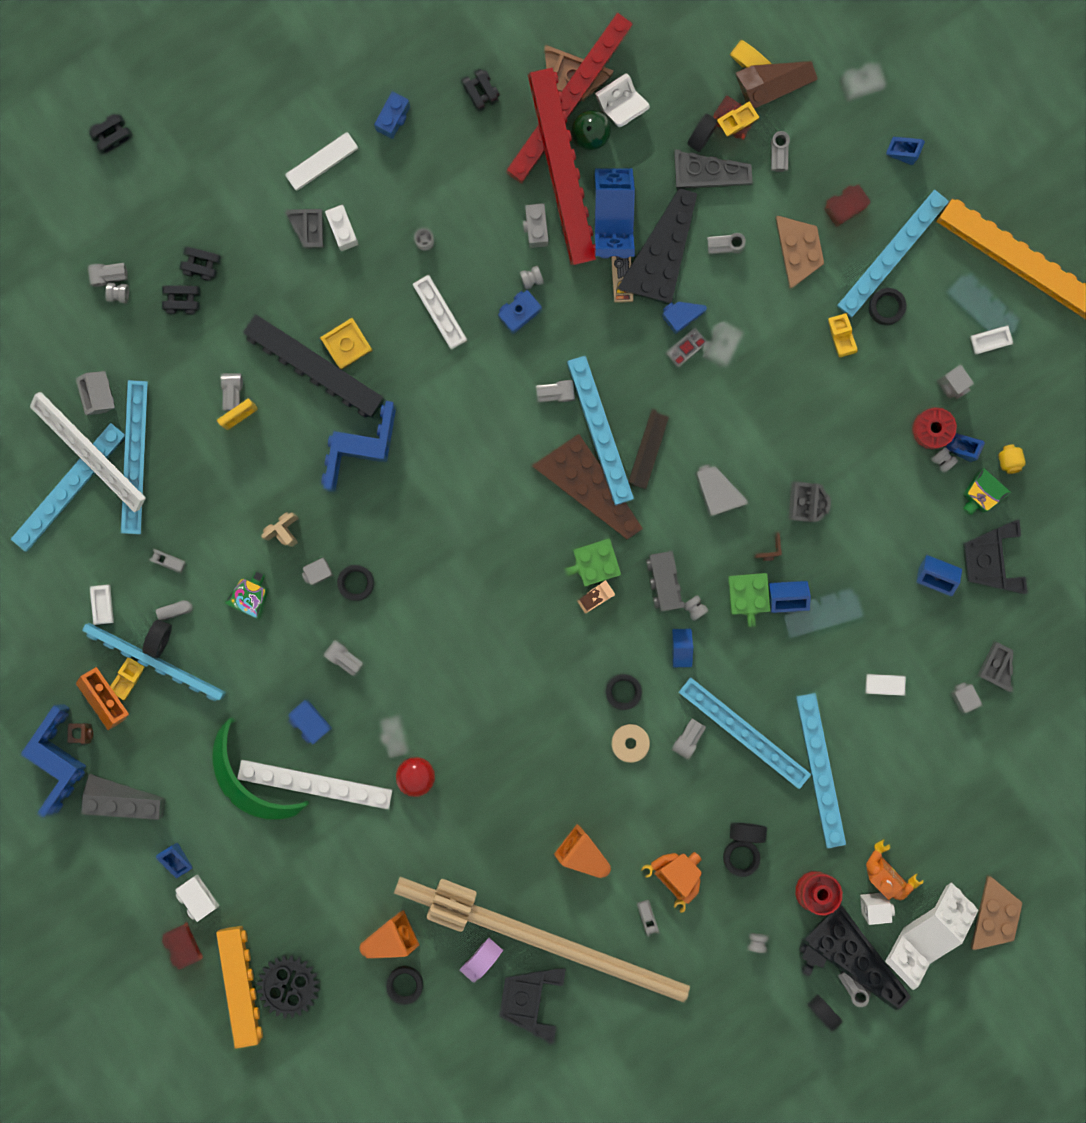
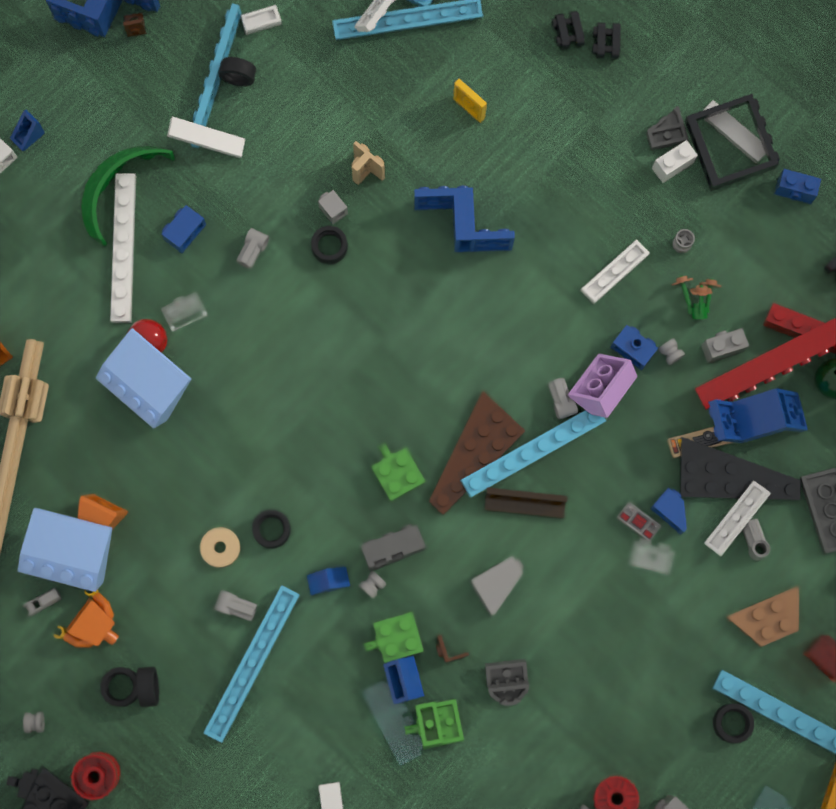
camera: 75 degrees right, 10 degrees down
orange brick [75,667,129,730] -> none
dark grey wedge [81,774,165,820] -> none
yellow slope [110,658,145,701] -> none
light grey bar [149,549,186,574] -> none
light grey bar [156,600,193,621] -> none
light grey piece [221,373,243,411] -> none
torso [224,571,269,619] -> none
black brick [243,314,385,419] -> none
yellow tile [320,318,373,370] -> none
leg [577,580,615,614] -> none
medium azure plate [796,693,846,848] -> none
yellow slope [828,313,858,358] -> none
none -> light blue slope [18,508,112,592]
none -> light blue slope [96,328,192,429]
none -> white tile [167,117,245,158]
none -> bright green plate [404,699,464,749]
none -> lavender slope [568,353,638,418]
none -> plant [672,275,722,319]
none -> black window [685,94,780,191]
none -> white tile [704,481,771,556]

